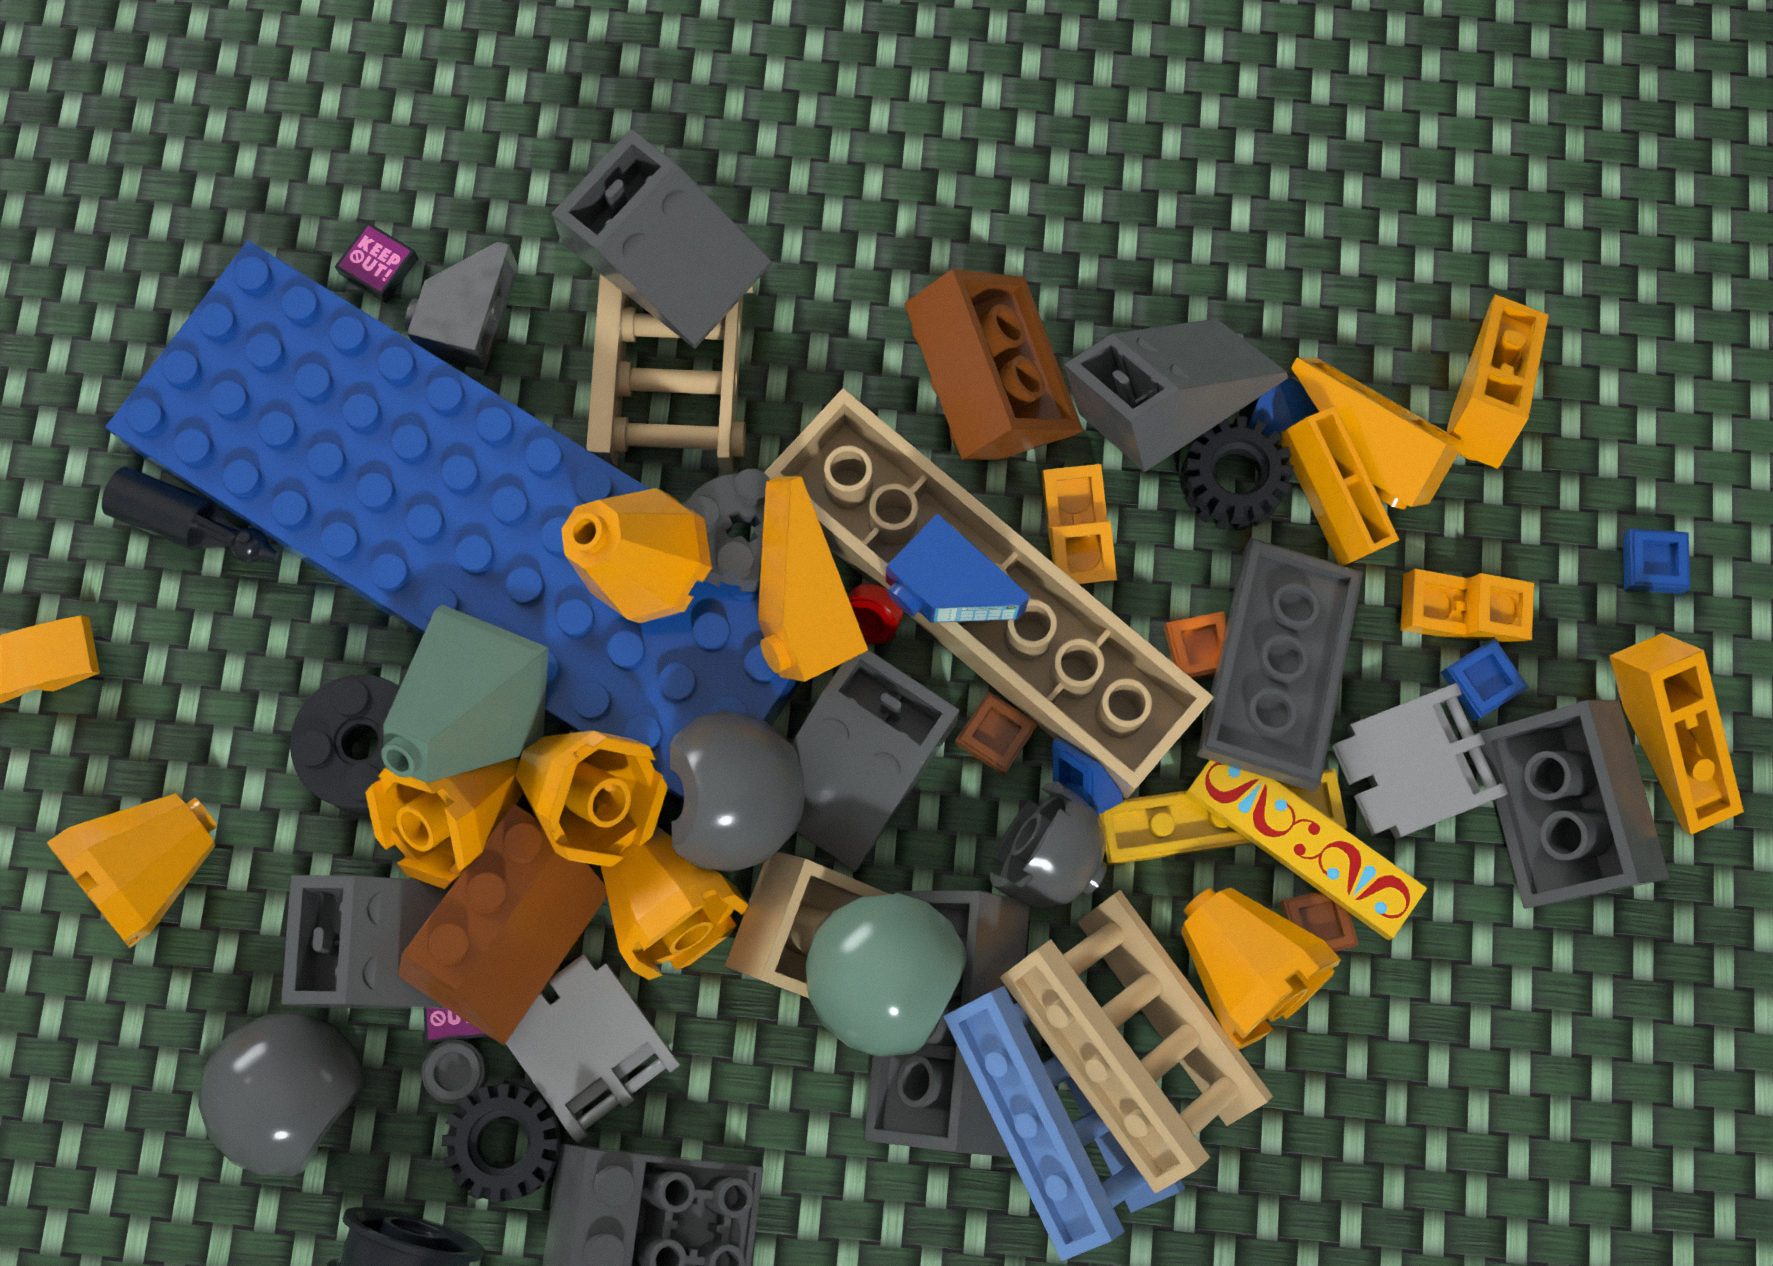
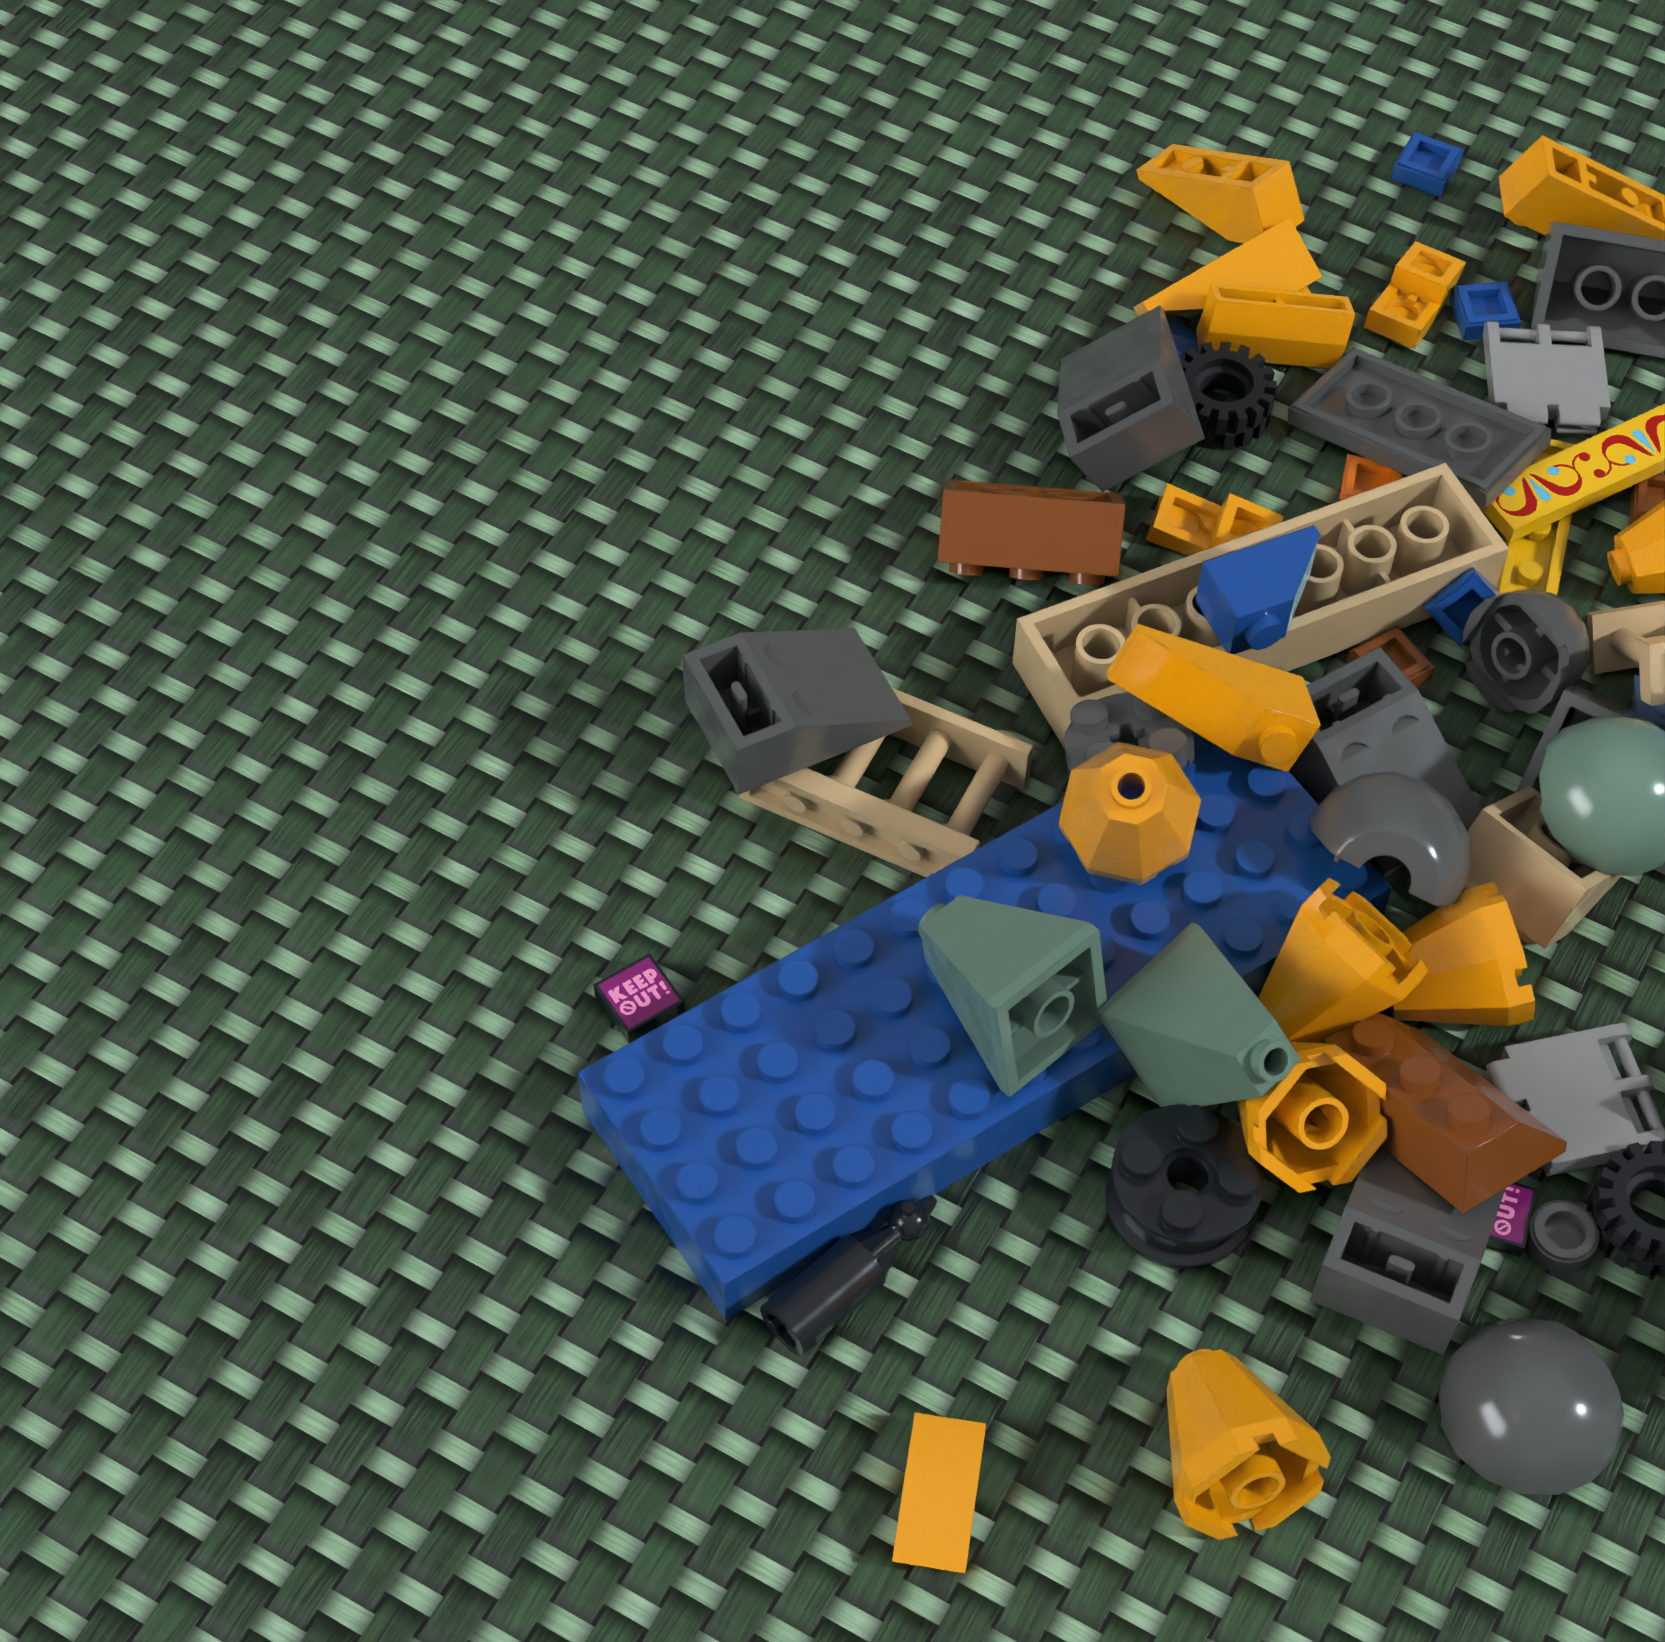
camera: 65 degrees left, 20 degrees down
flat silver slope [405,242,519,371] -> none
none -> sand green slope [918,895,1107,1097]

